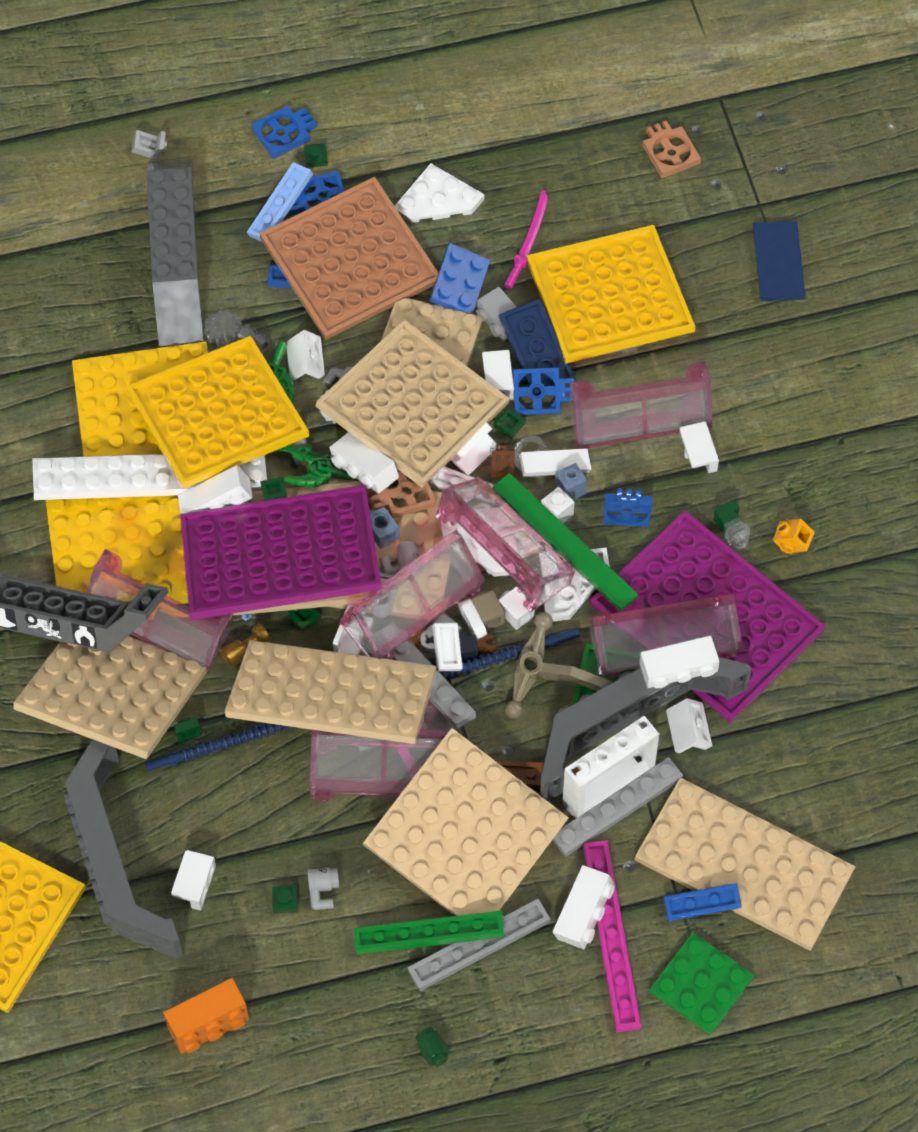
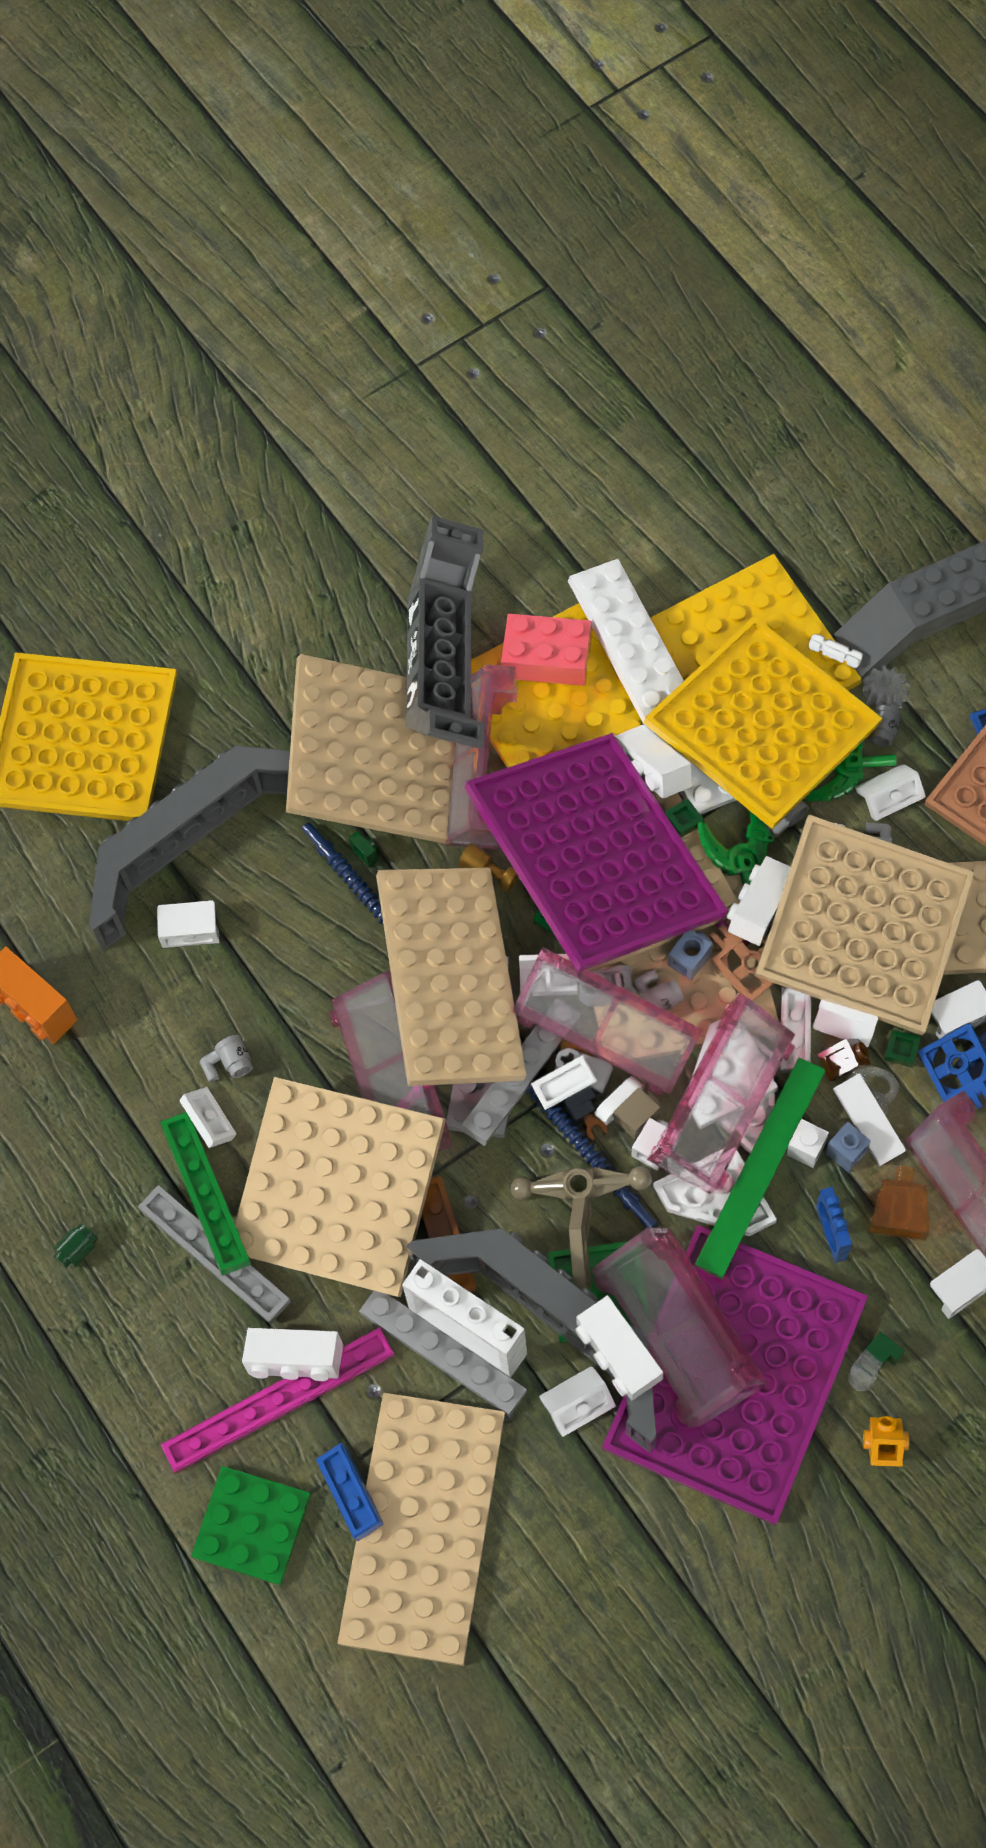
camera: 75 degrees right, 5 degrees up
dark green plate [272,886,298,913] -> none
none -> white plate [180,1087,237,1148]
none -> coral brick [501,614,592,686]
none -> white axle [809,634,863,668]
none -> clear orange torso [868,1166,930,1241]

